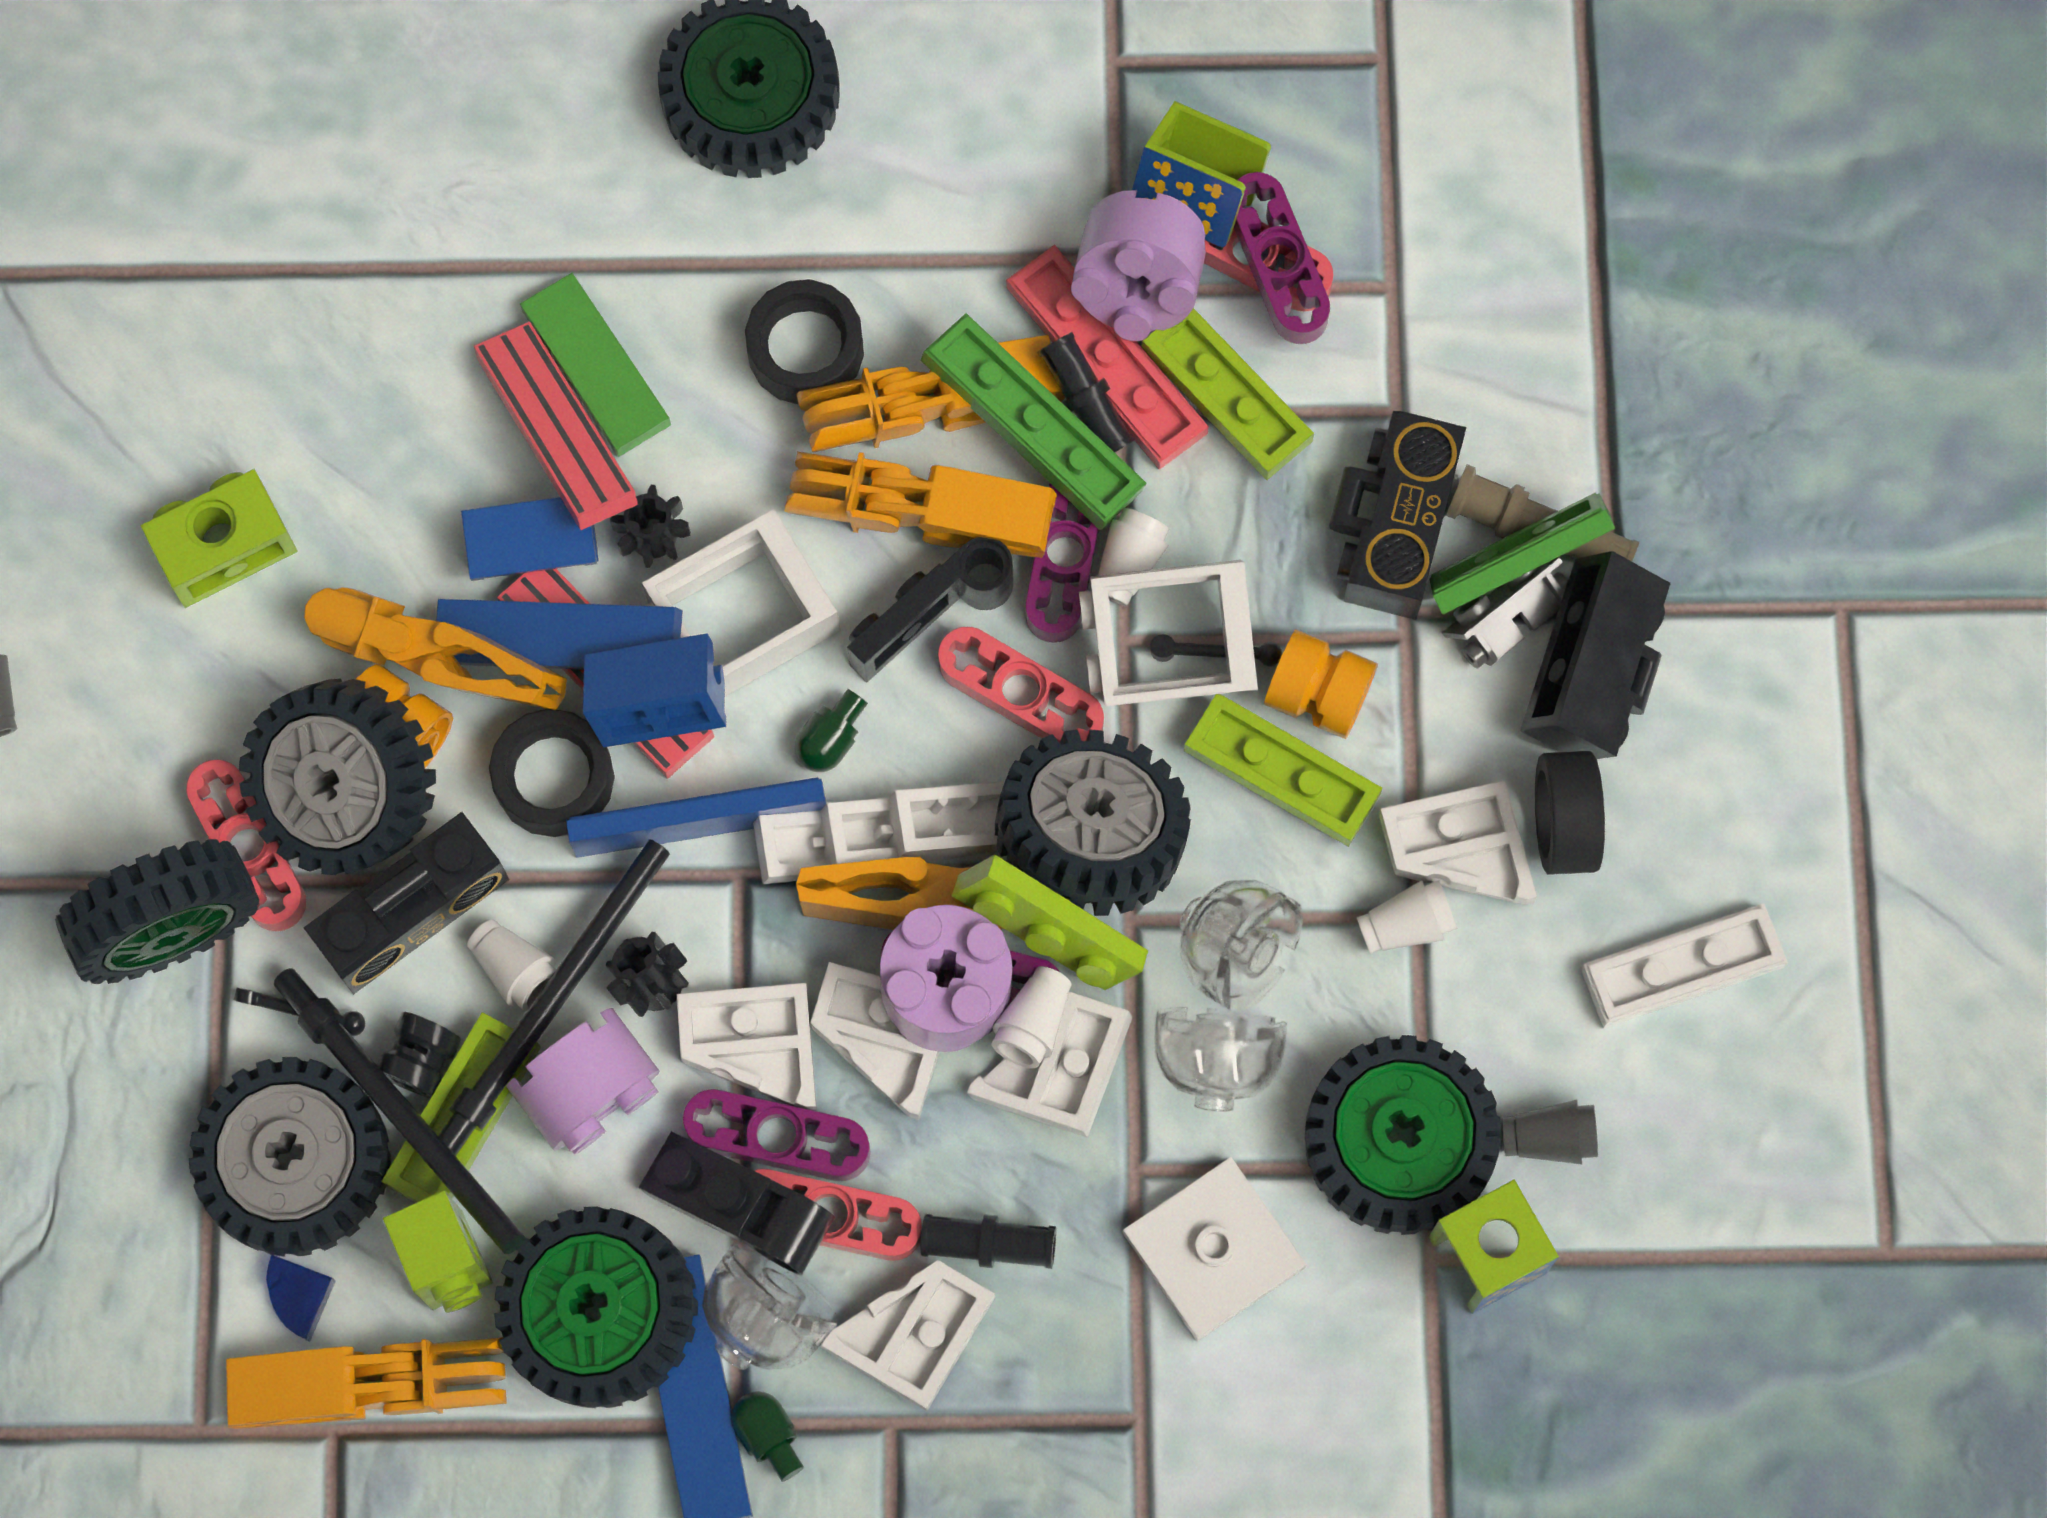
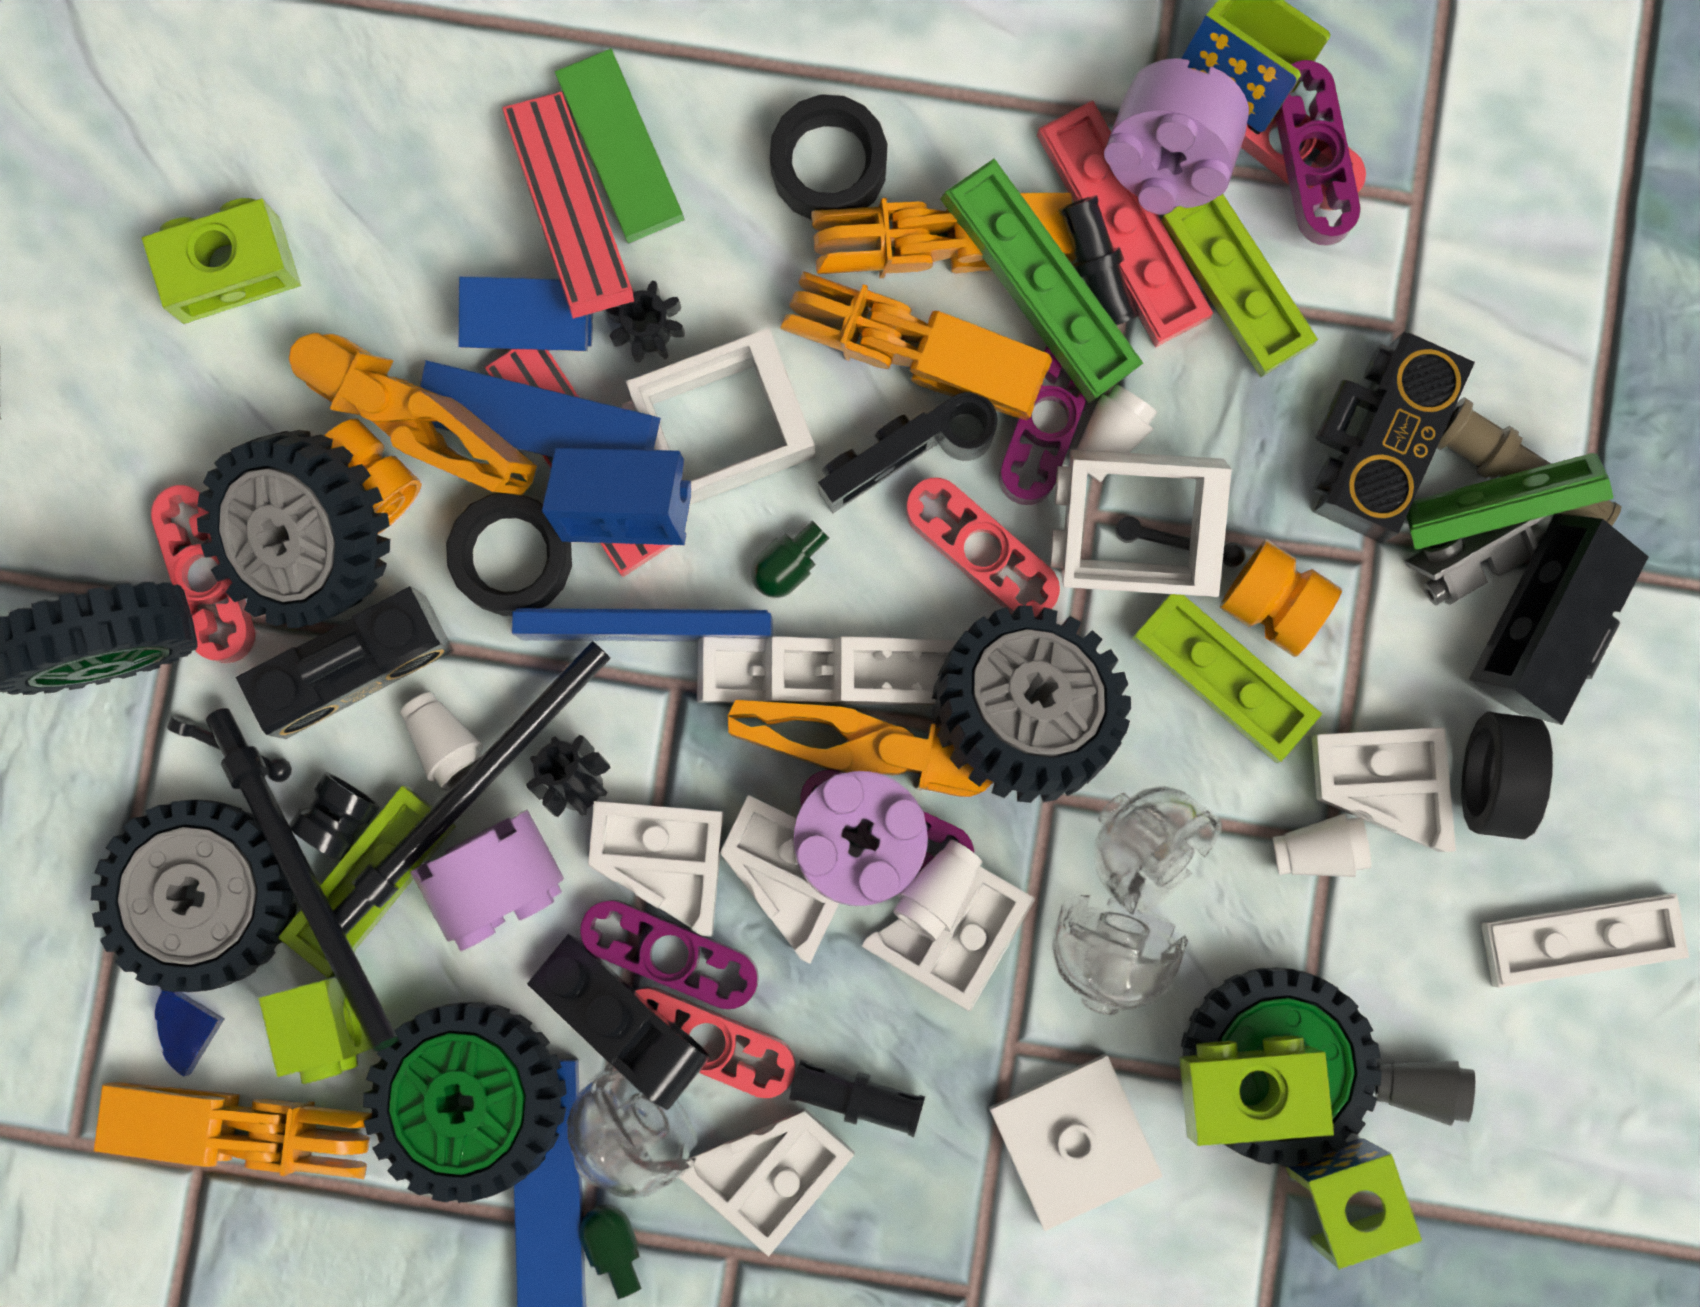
camera: 10 degrees right, 10 degrees up
lime plate [952,855,1149,991] -> none
none -> lime brick [1179,1036,1334,1146]

